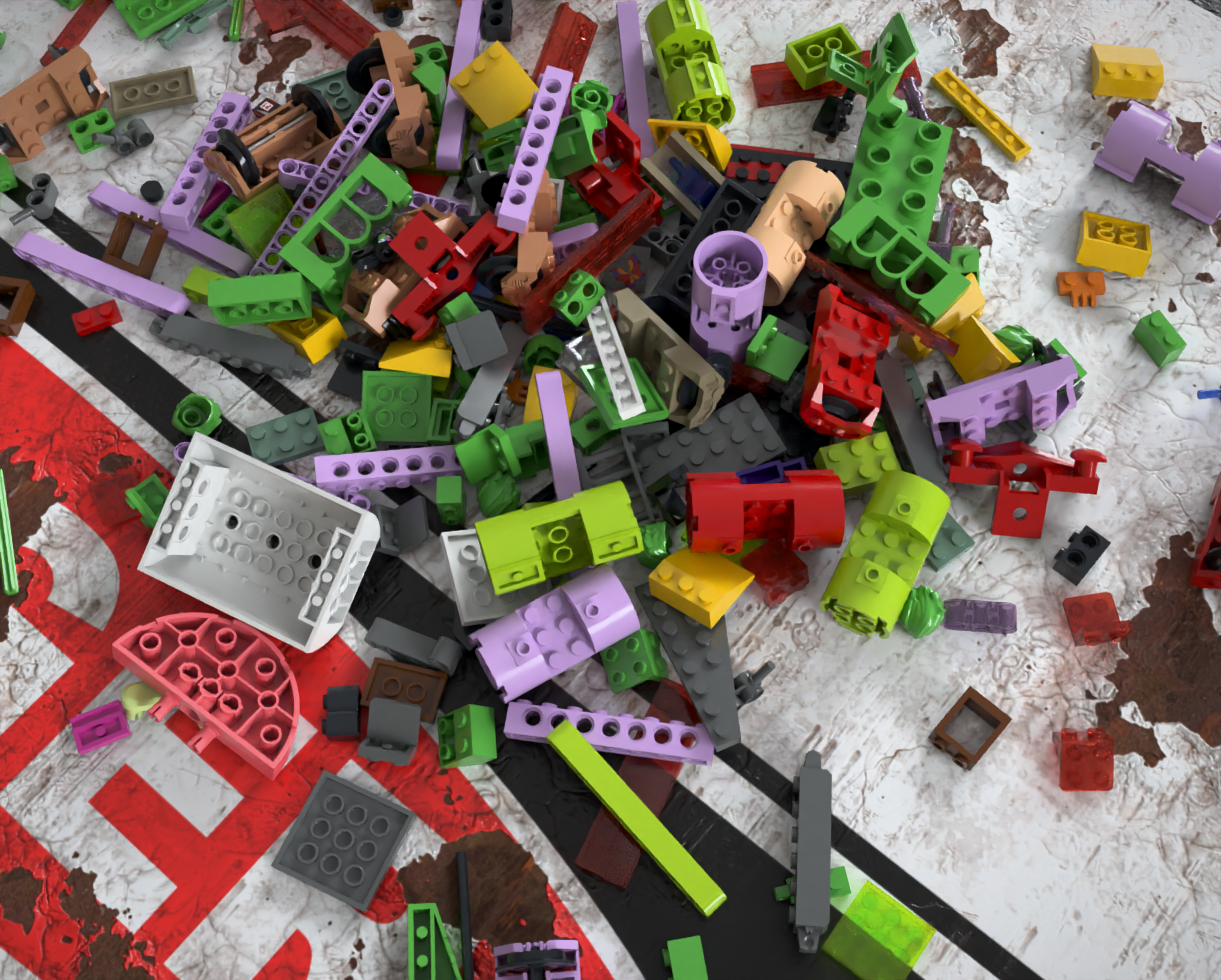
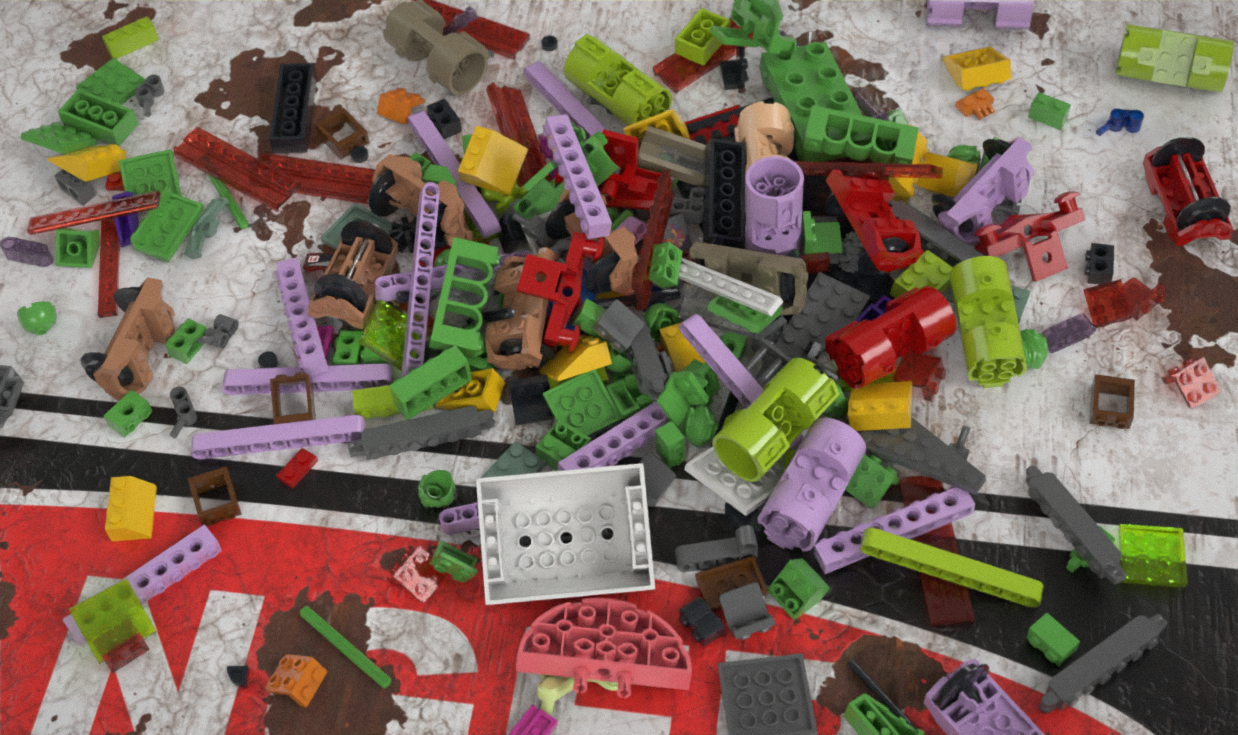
camera: 30 degrees left, 10 degrees down
dark tan plate [109,66,198,119] -> none
black brick [372,233,398,262] -> none
clear blue beam [668,157,719,209] -> none
yellow tile [930,68,1032,163] -> none
none -> clear red bracket [1083,279,1132,328]

